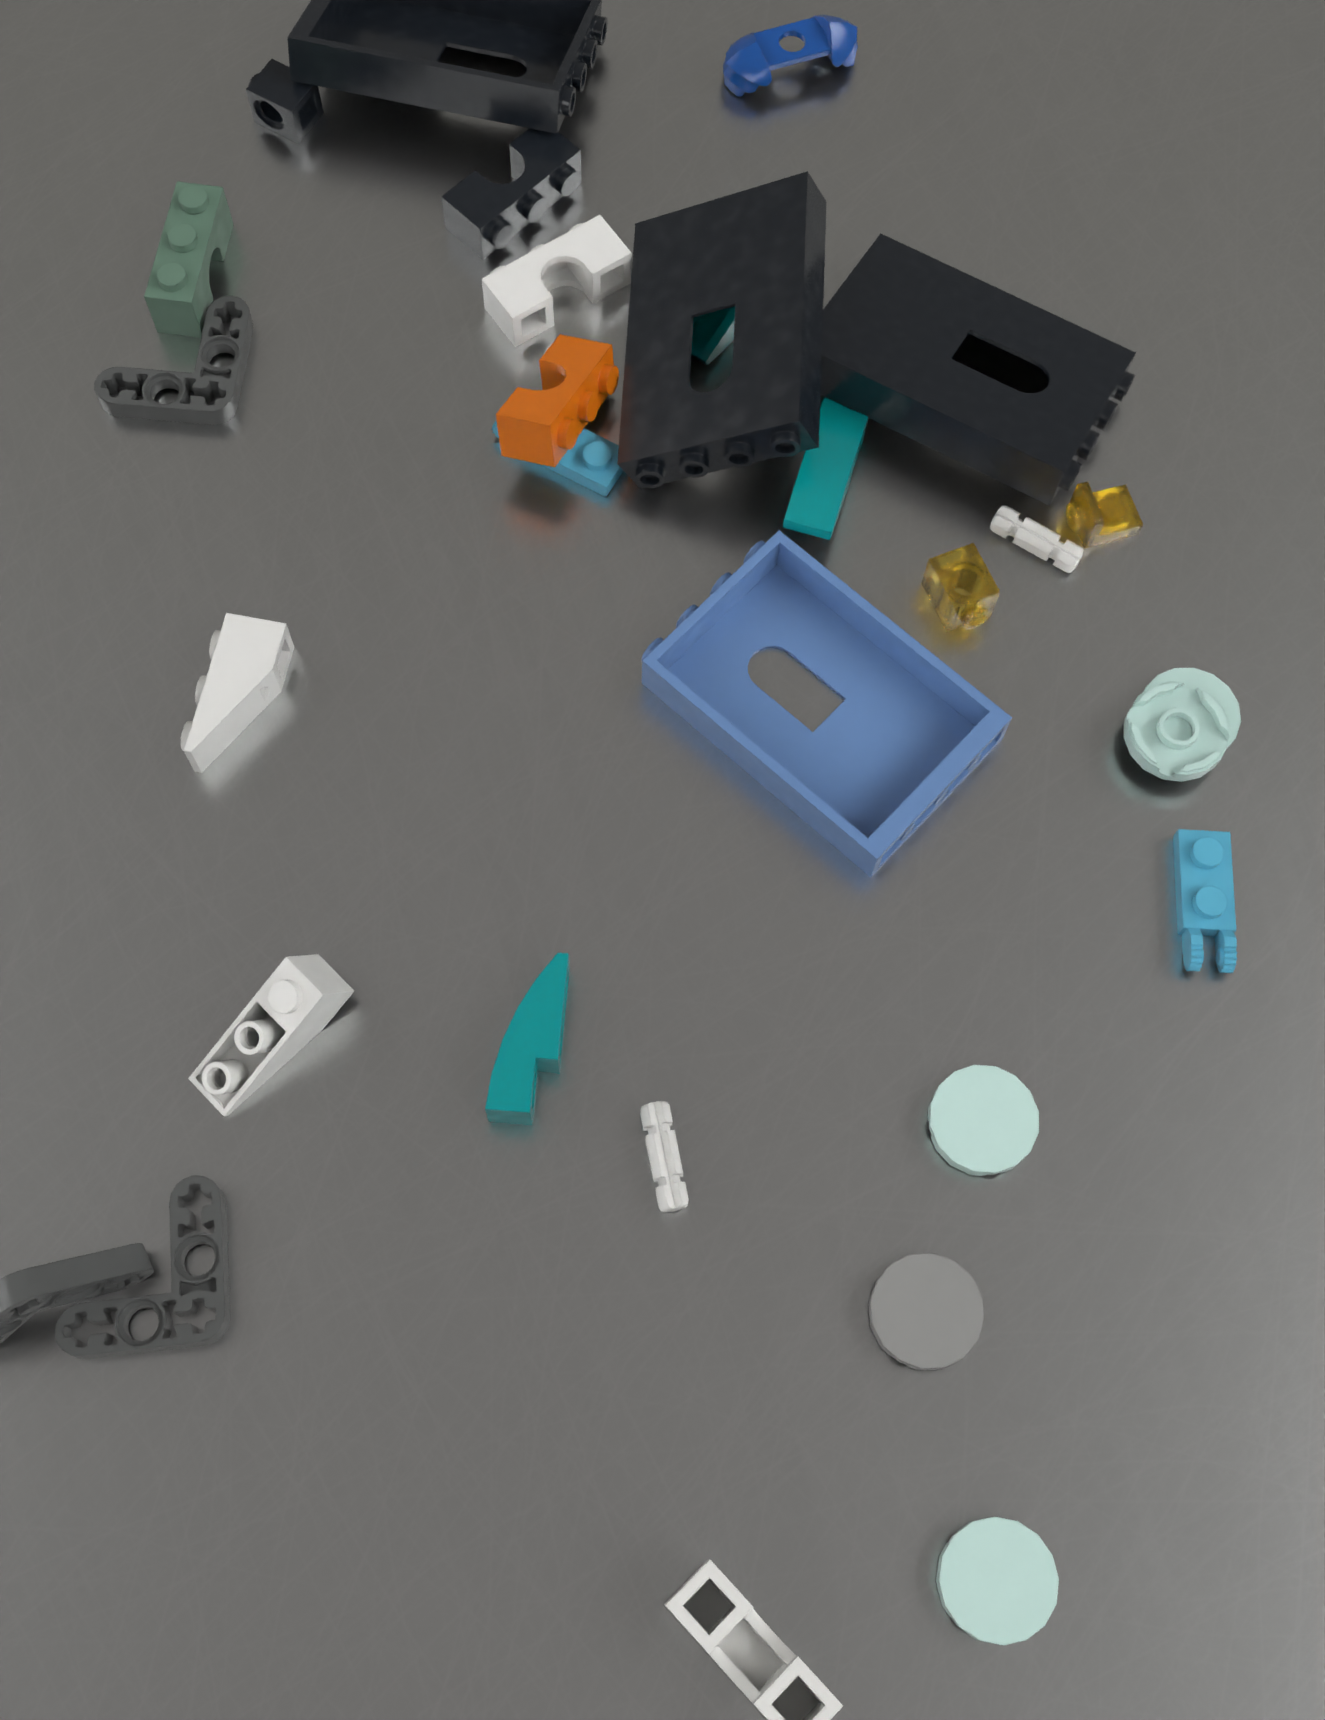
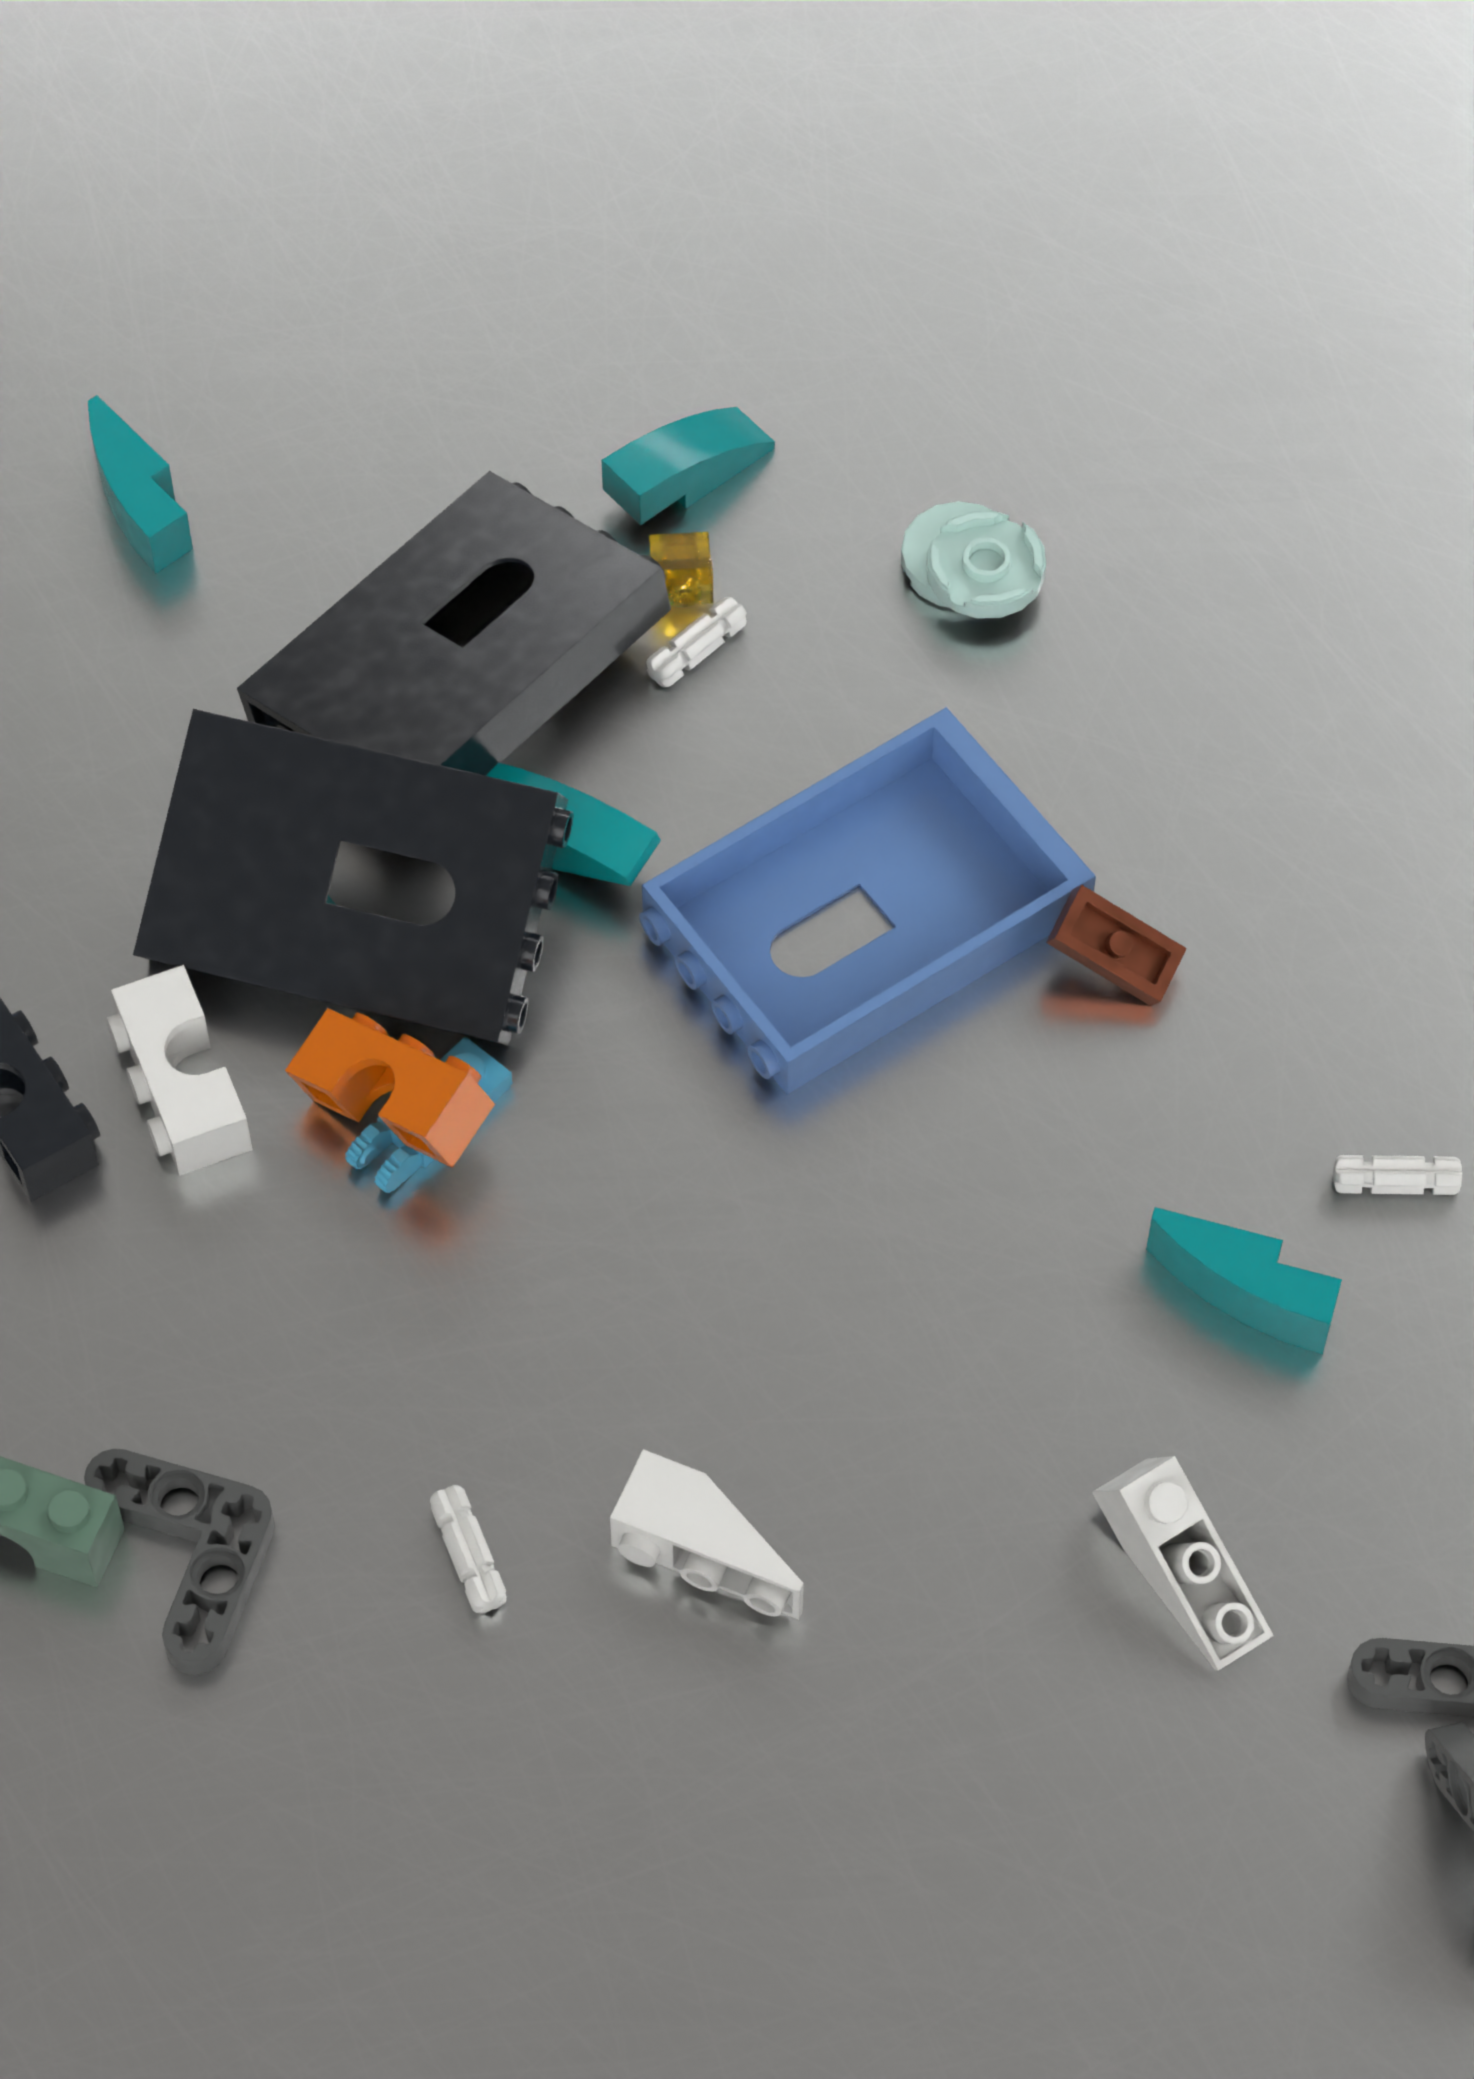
camera: 75 degrees left, 10 degrees down
clear yellow brick [921,543,1000,632] -> none
light aqua tile [928,1065,1039,1176] -> none
medium azure hinge [1173,829,1237,973] -> none
none -> teal slope [88,395,193,574]
none -> white axle [430,1485,507,1614]
none -> teal slope [601,407,775,525]
none -> copper plate [1046,885,1187,1006]

